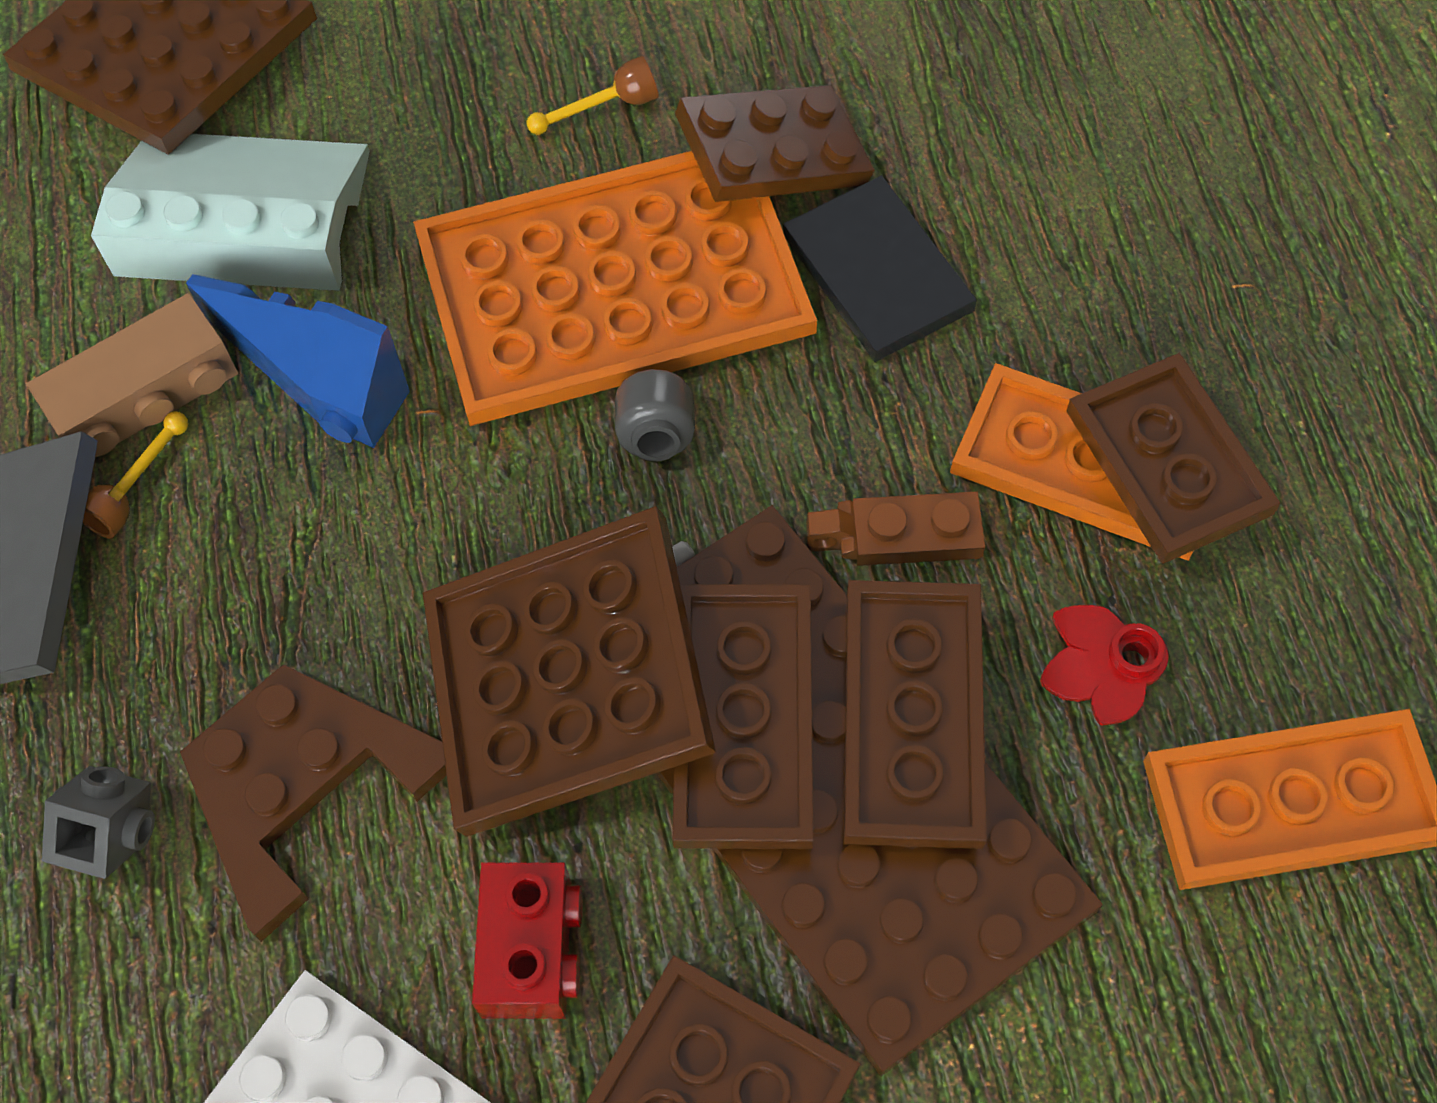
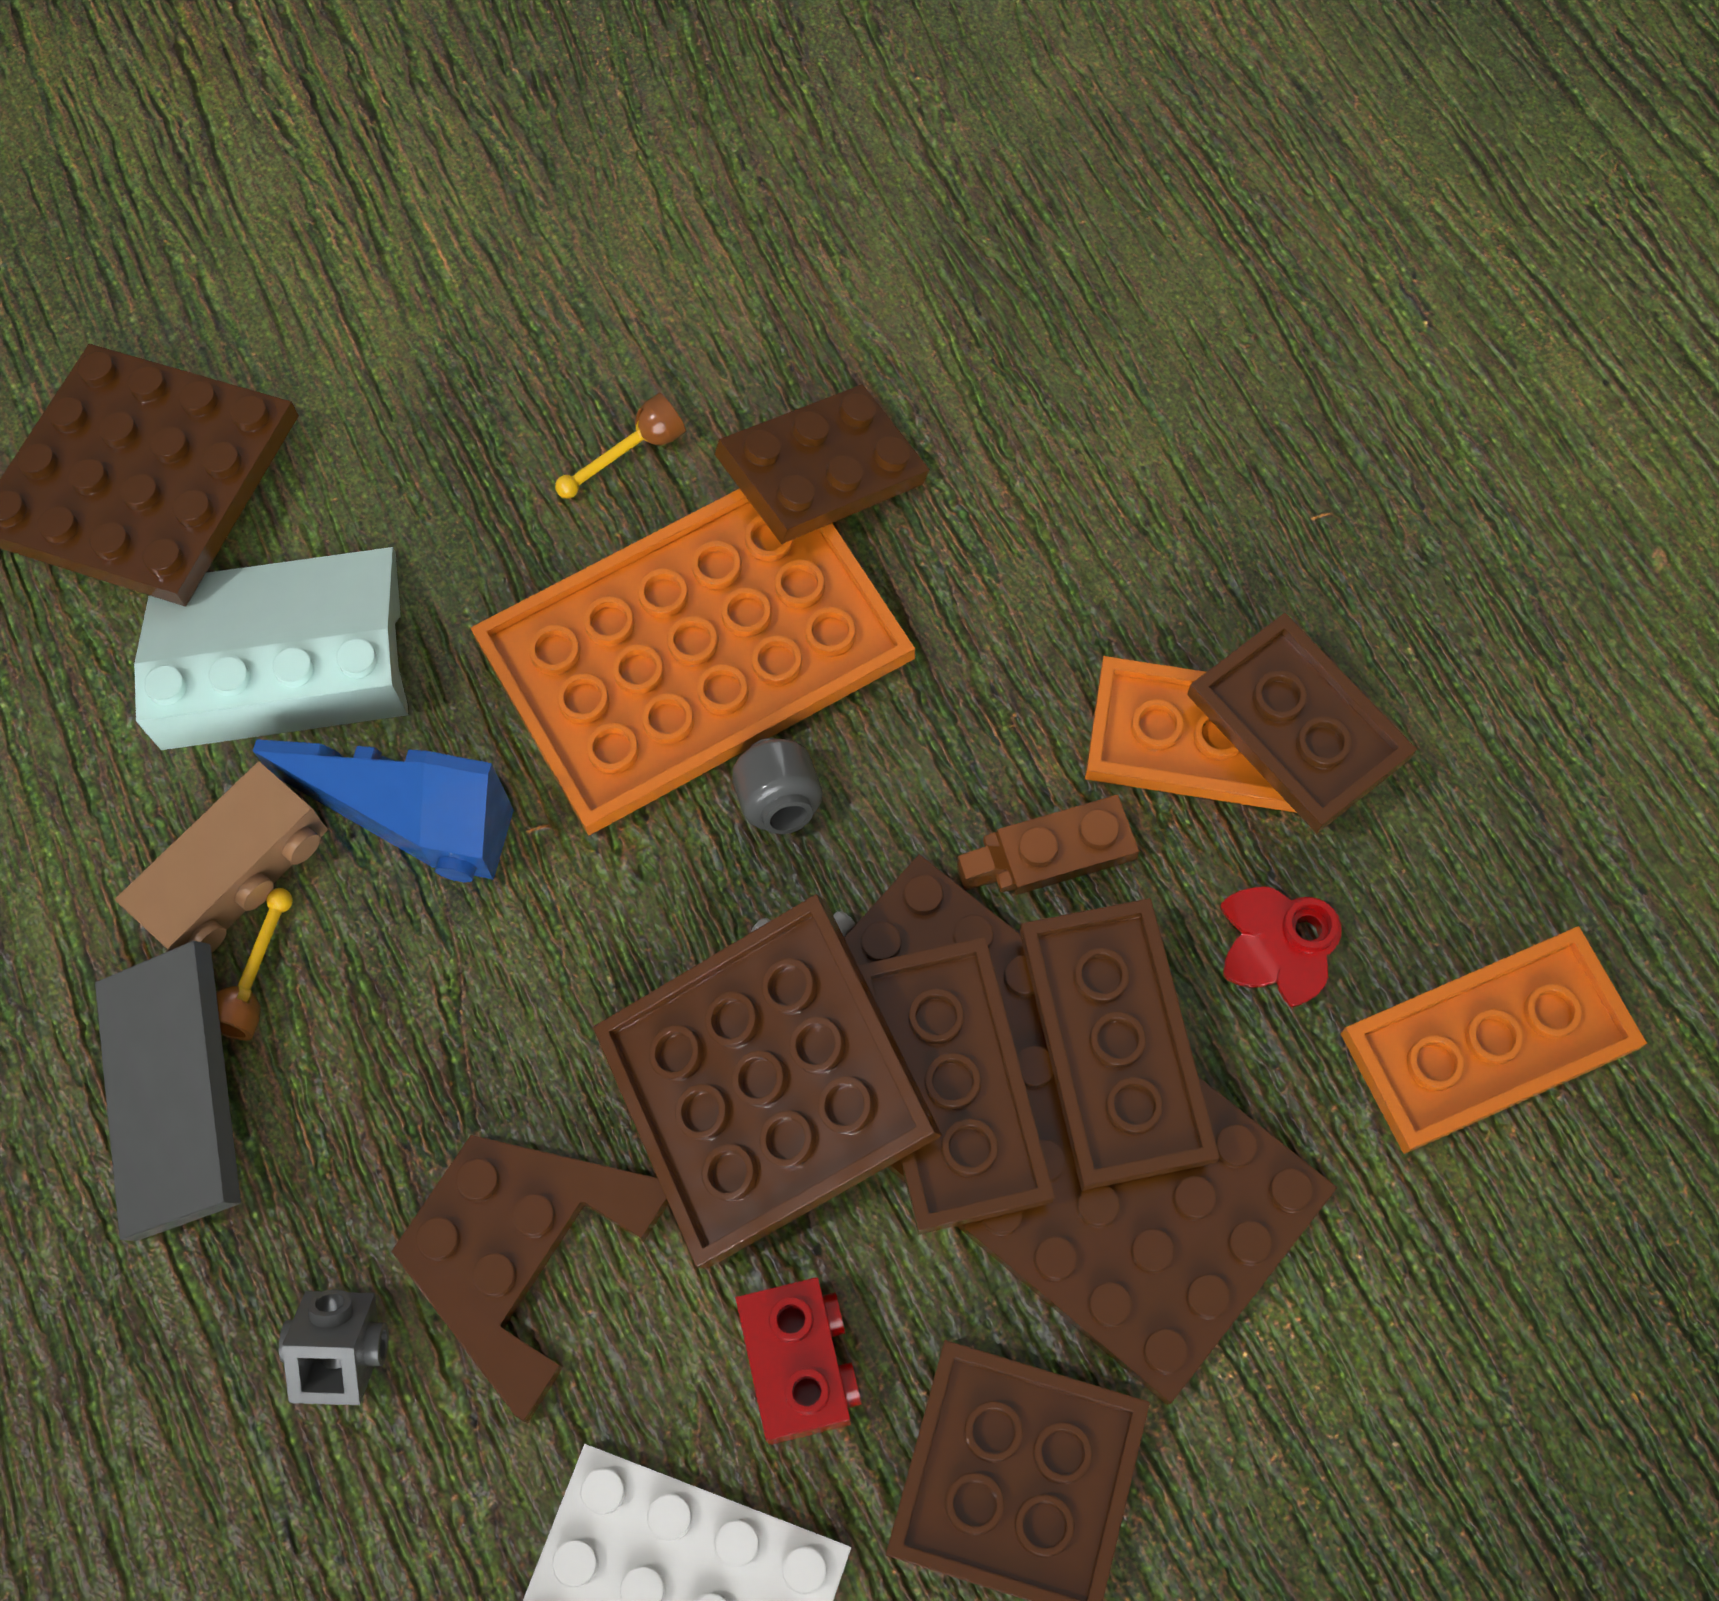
camera: 15 degrees left, 5 degrees up
black tile [783,176,977,362] -> none

